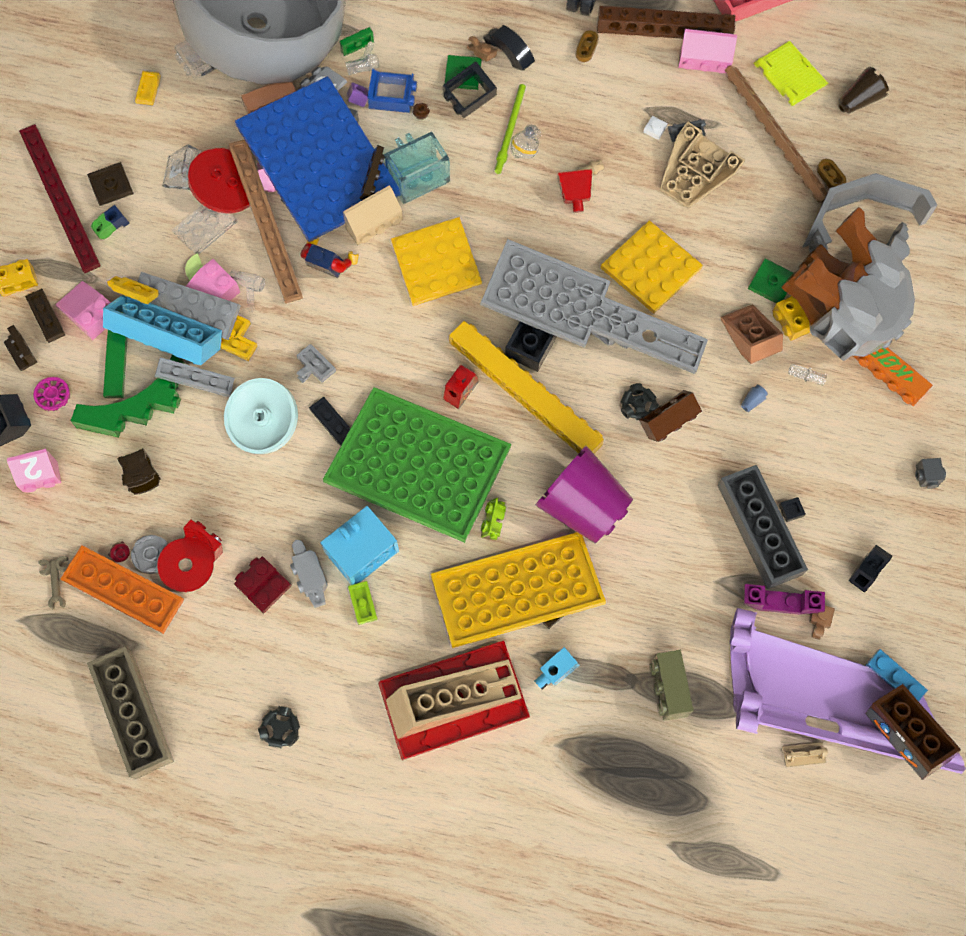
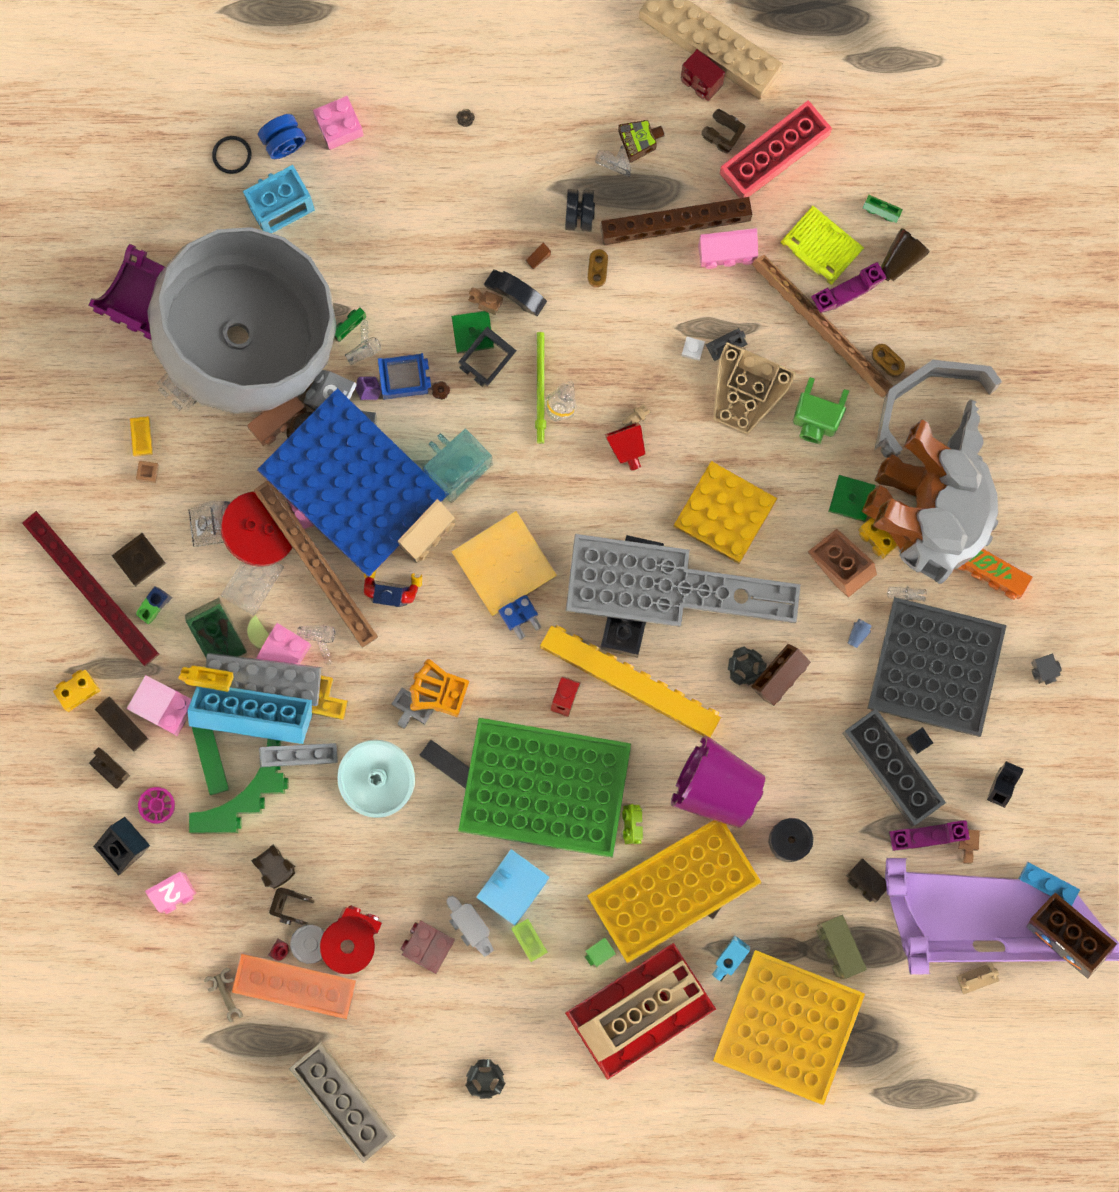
camera: 15 degrees left, 10 degrees up
dark brown plate [359,145,385,200] -> none
none -> medium nougat plate [136,461,159,483]
none -> clear green slope [185,598,247,658]
none -> dark brown piece [269,888,315,925]
none -> light orange plate [409,659,469,717]
none -> blue piece [498,595,541,640]
none -> dark orange piece [526,242,551,269]
none -> bright green brick [584,938,616,967]
none -> yellow plate [713,950,865,1105]
none -> black wheel [768,818,814,862]
none -> bright green piece [793,377,849,444]
none -> magenta slope [811,262,886,313]
none -> dark brown bracket [846,858,887,902]
none -> green plate [863,195,903,223]
none -> dark grey plate [867,597,1007,737]

